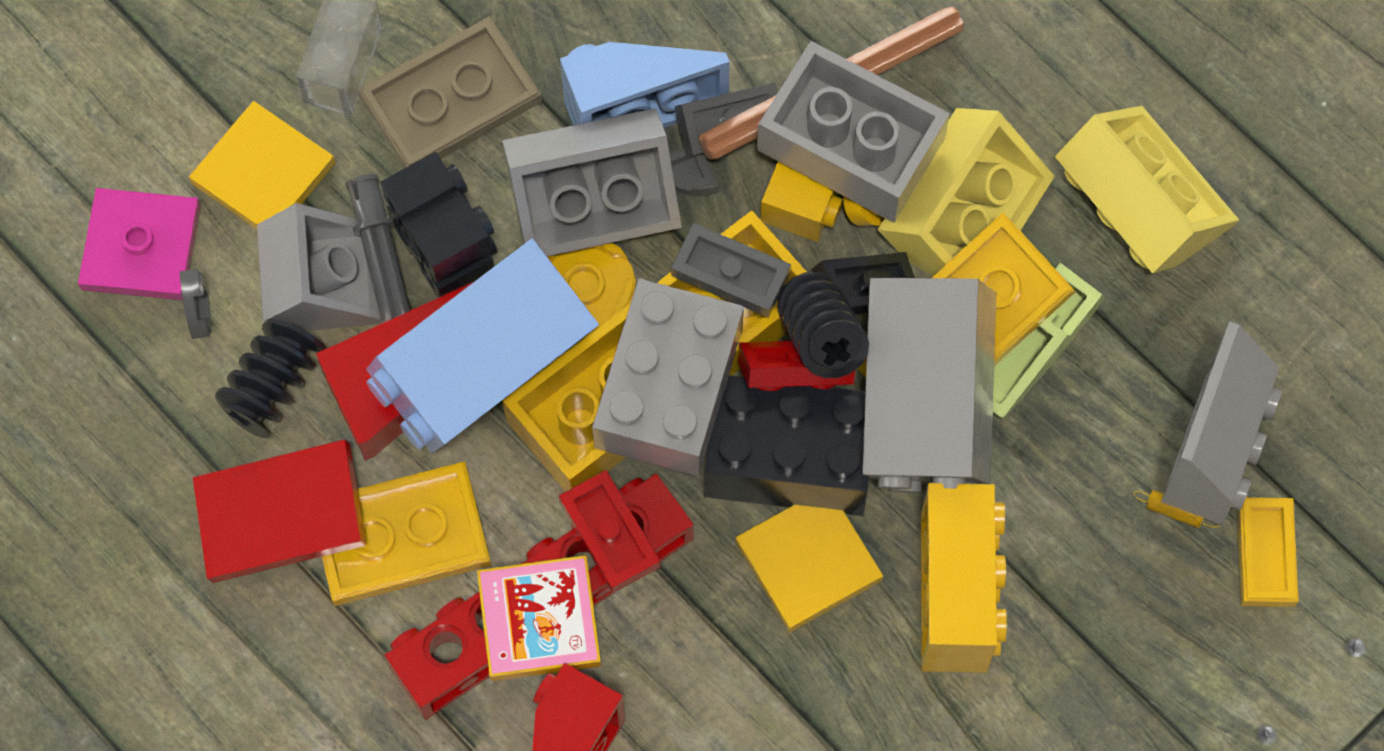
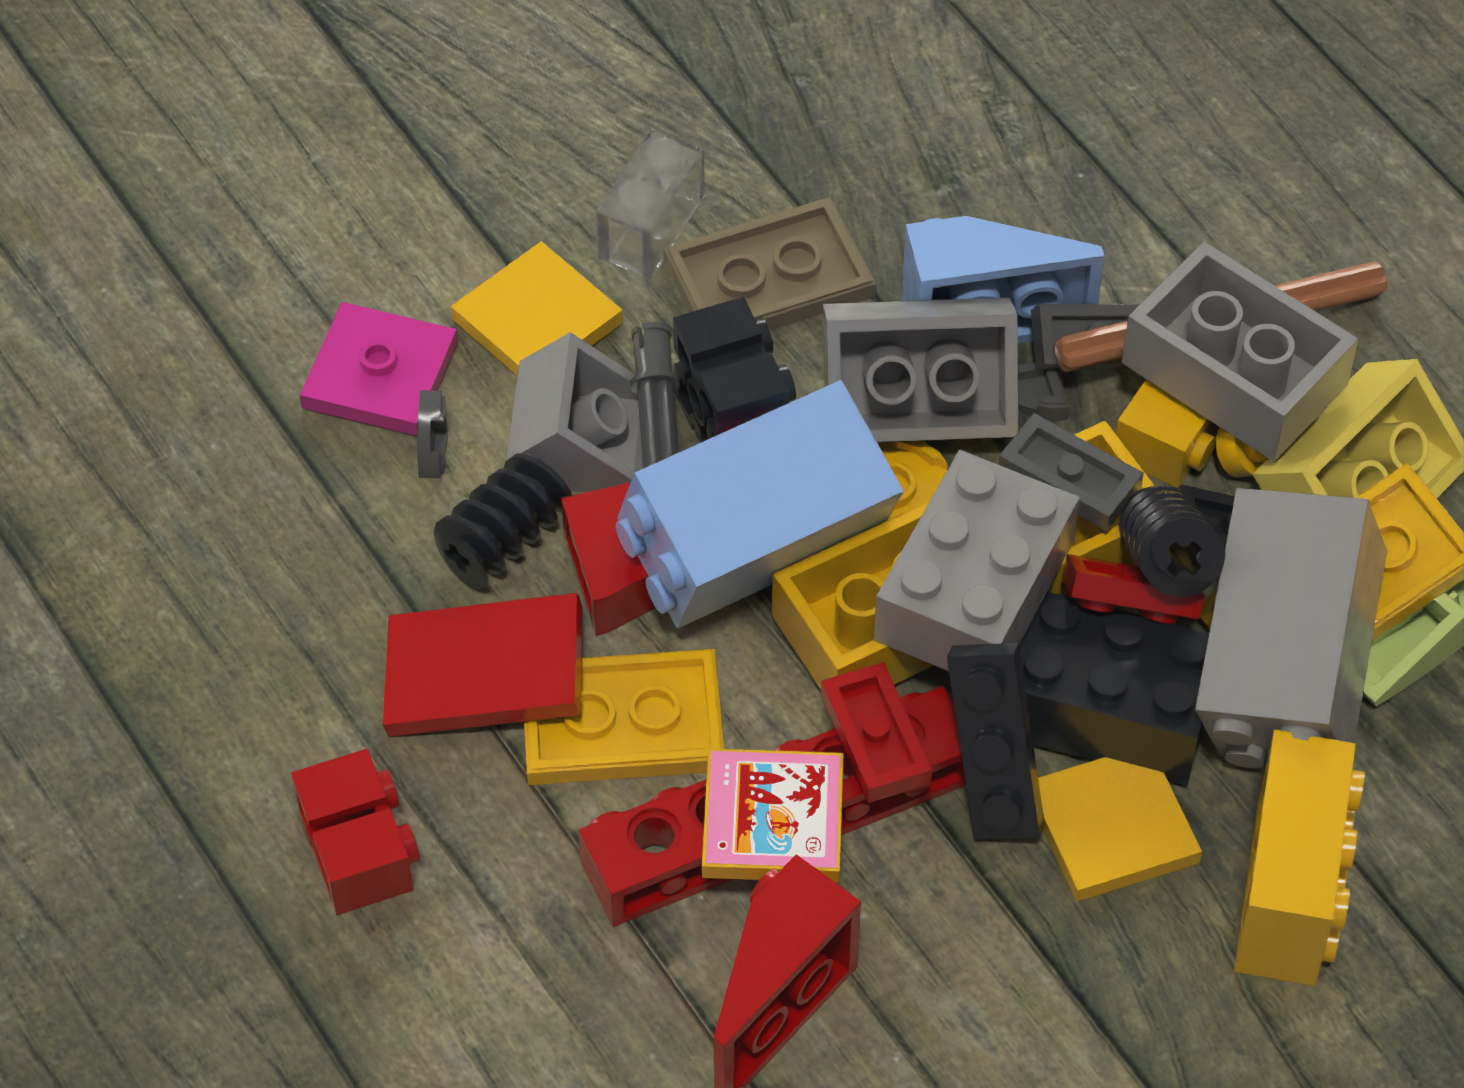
camera: 10 degrees right, 15 degrees down
none -> red piece [291,748,420,916]
none -> black plate [947,643,1045,839]

